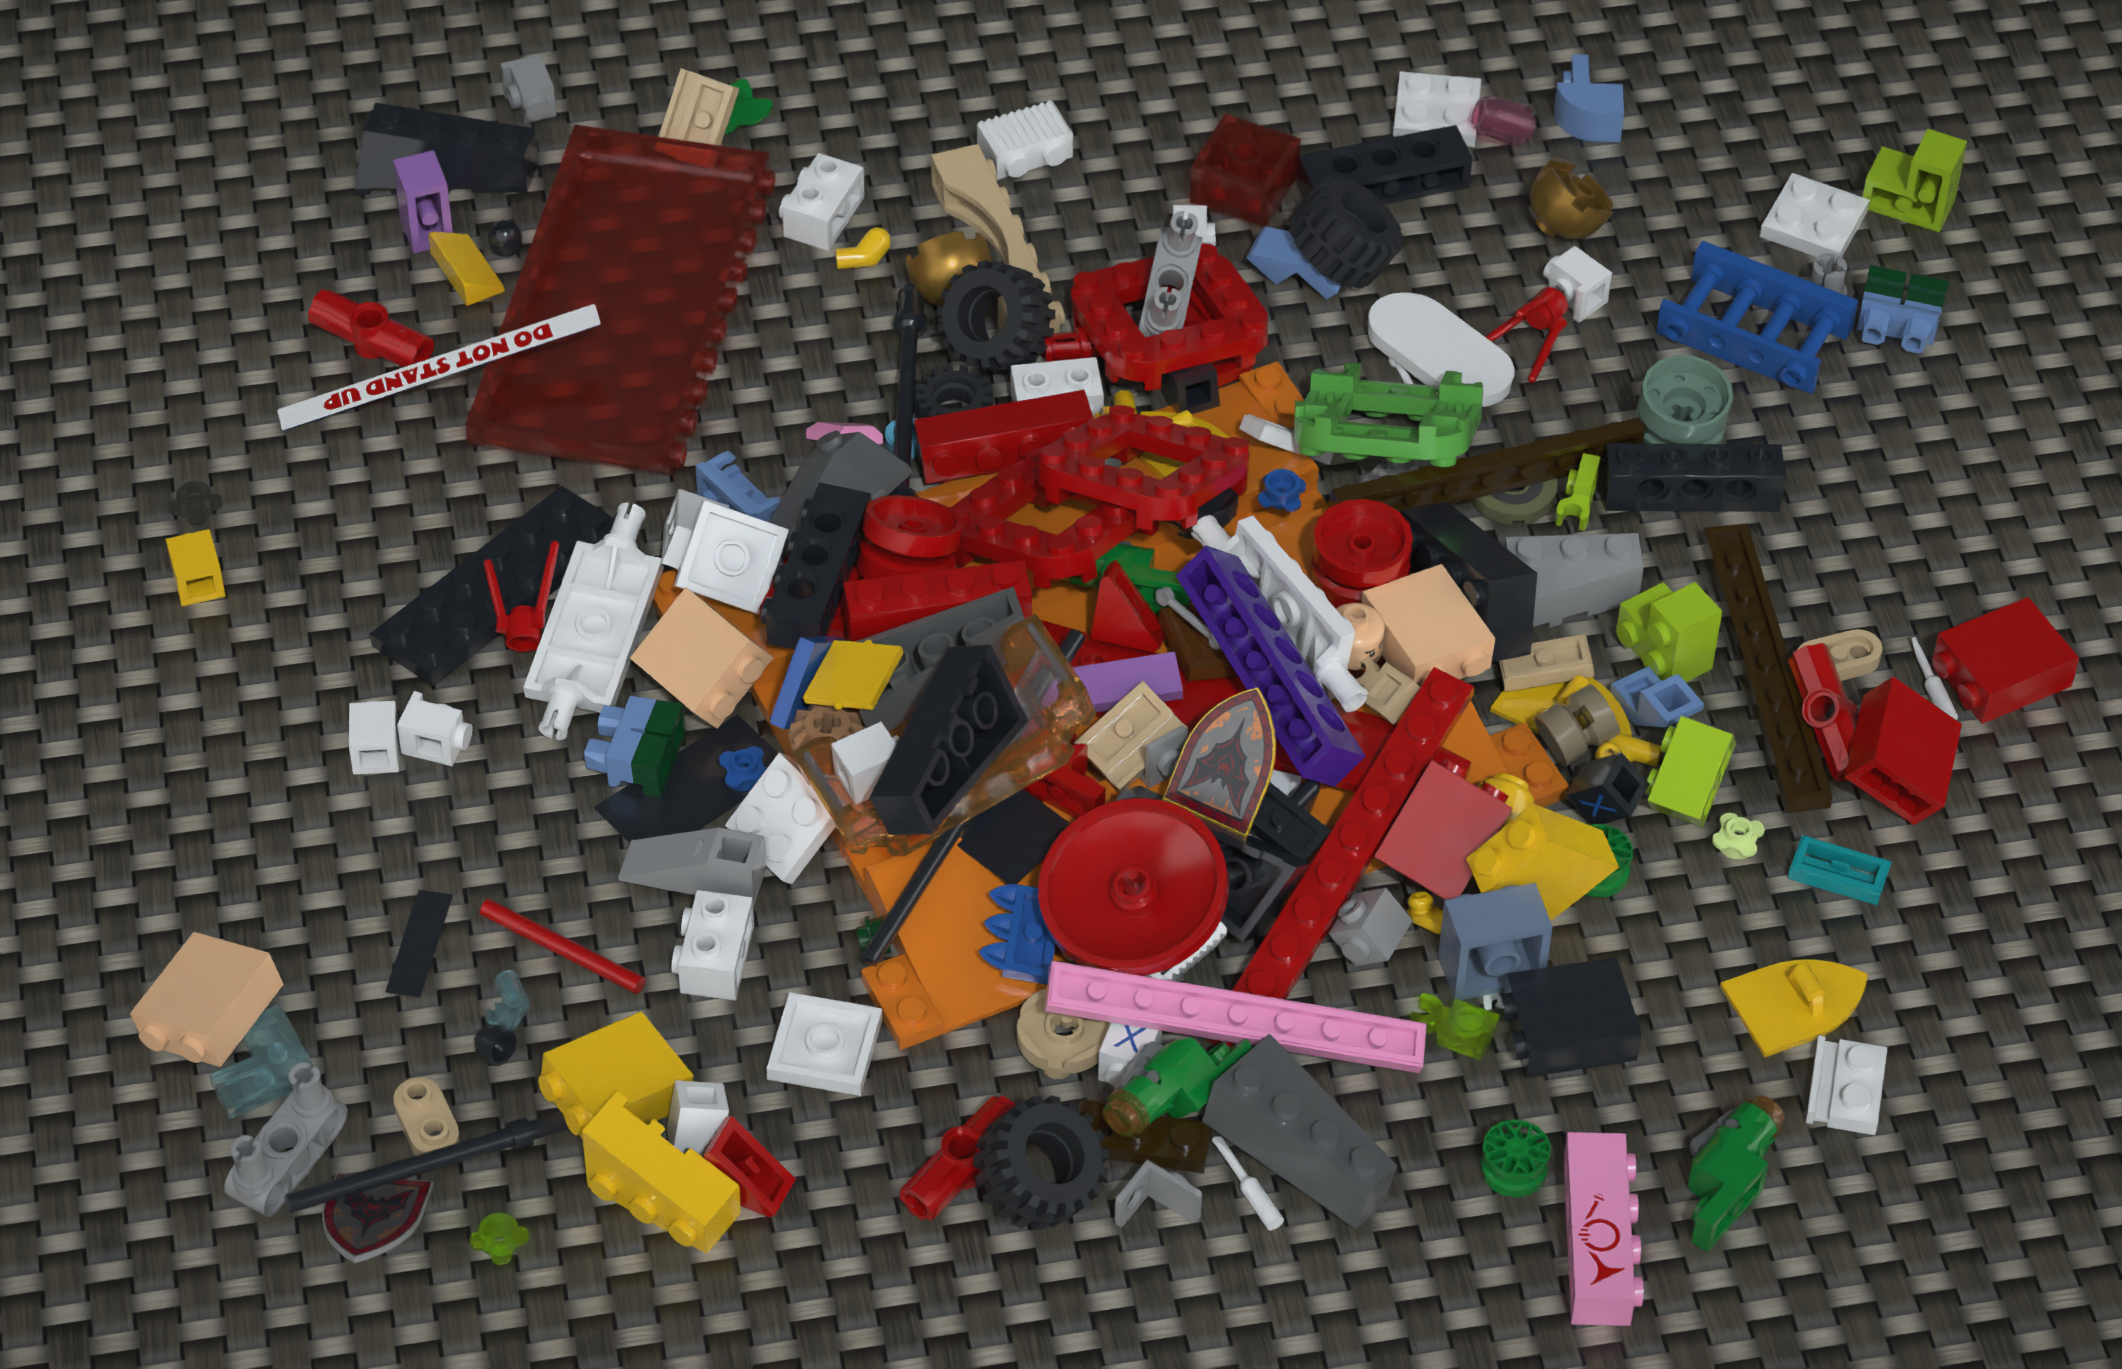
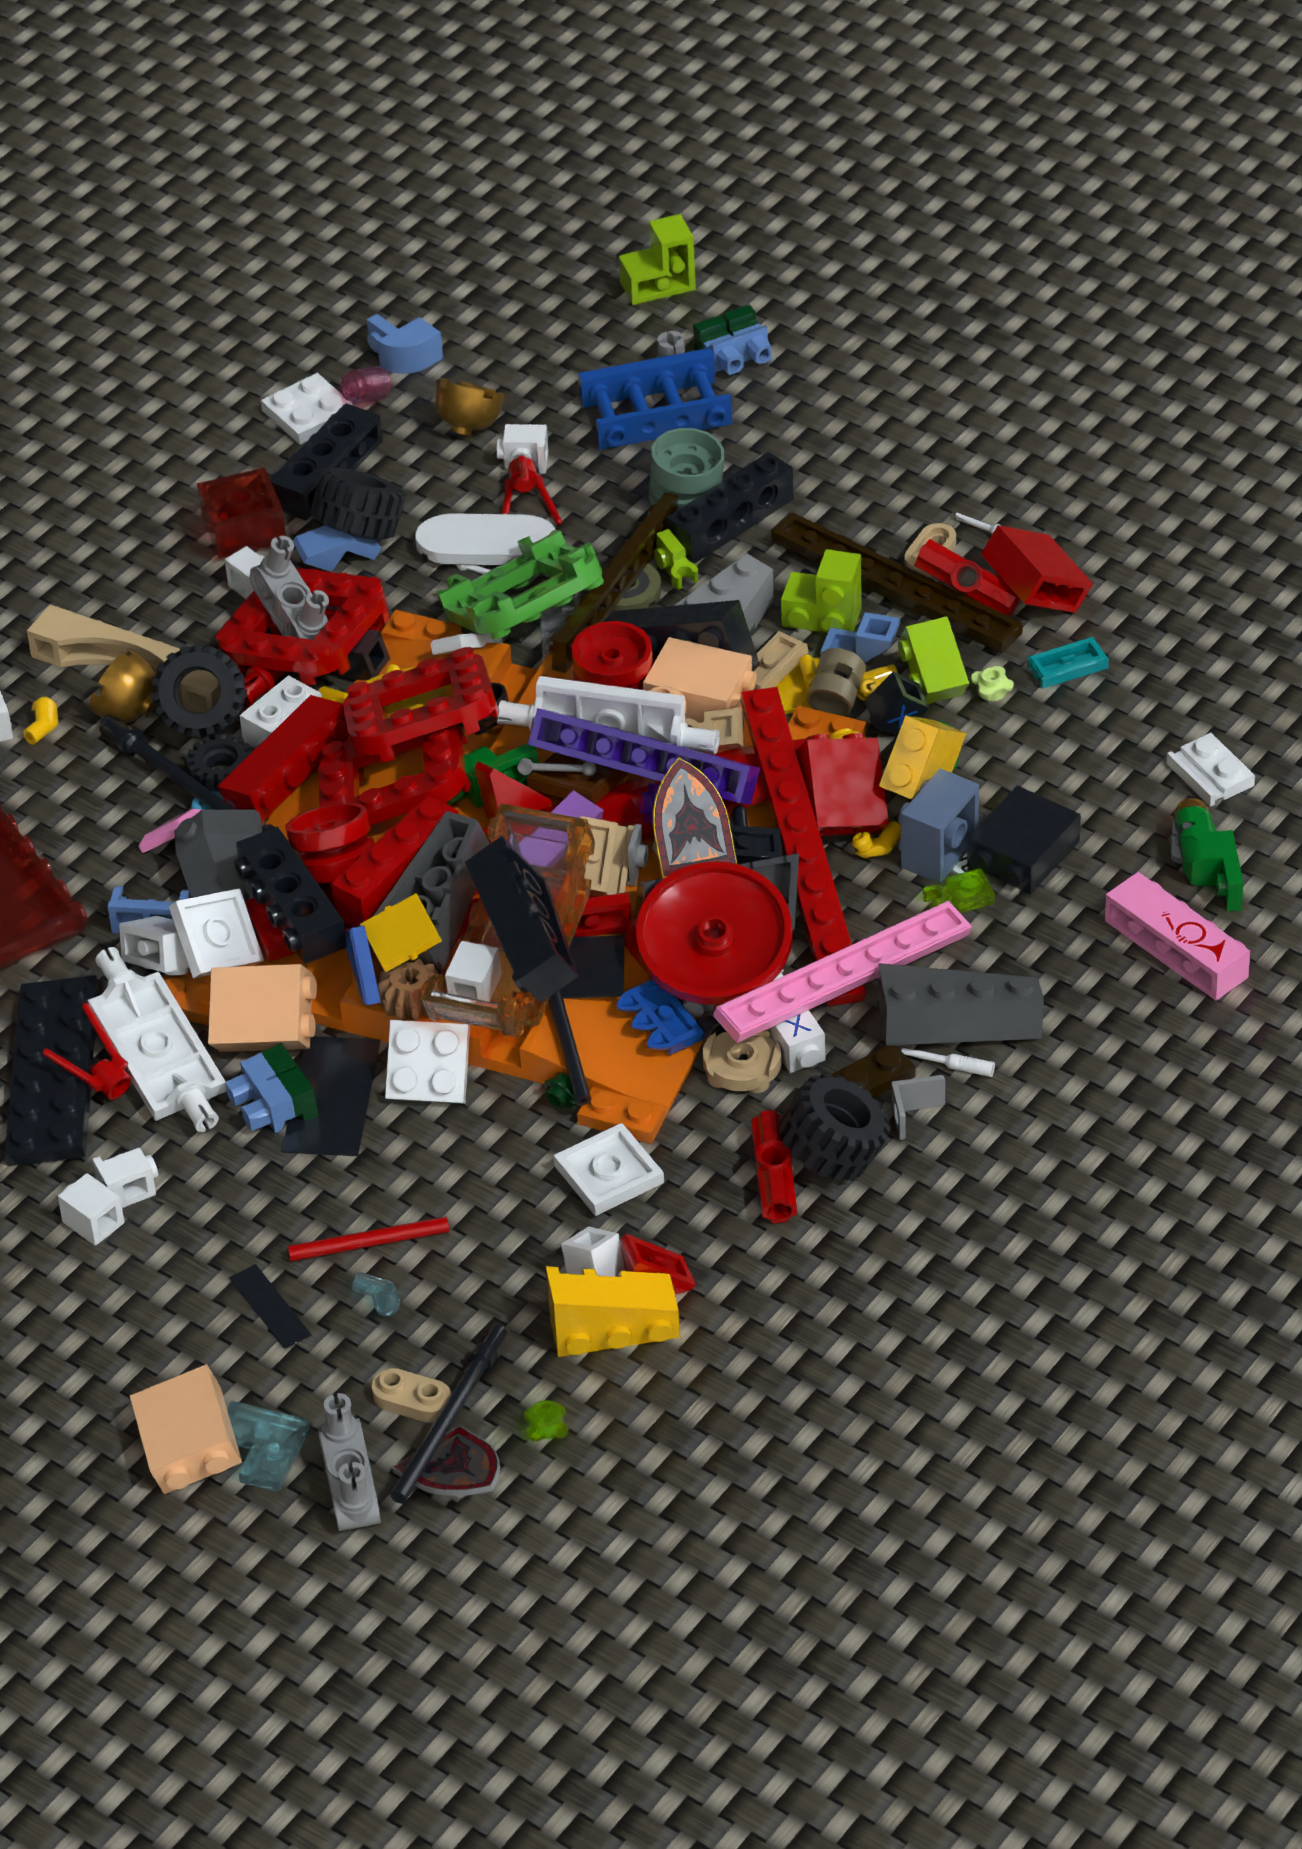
camera: 40 degrees left, 5 degrees down
black hinge [474,1024,517,1066] -> none
yellow brick [538,1011,694,1139] -> none
light grey slope [618,827,766,906] -> none
white brick [672,890,754,1001] -> none
blue plate [719,746,767,791] -> none
white brick [977,100,1073,180] -> none
green plate [1103,1037,1253,1137] -> none
blue plate [1258,469,1306,512] -> none
light grey brick [1328,888,1413,966] -> none
green wheel [1480,1119,1551,1198] -> none
yellow shield [1720,959,1868,1058] -> none
white plate [1760,173,1870,263] -> none
red brick [1932,597,2079,724] -> none

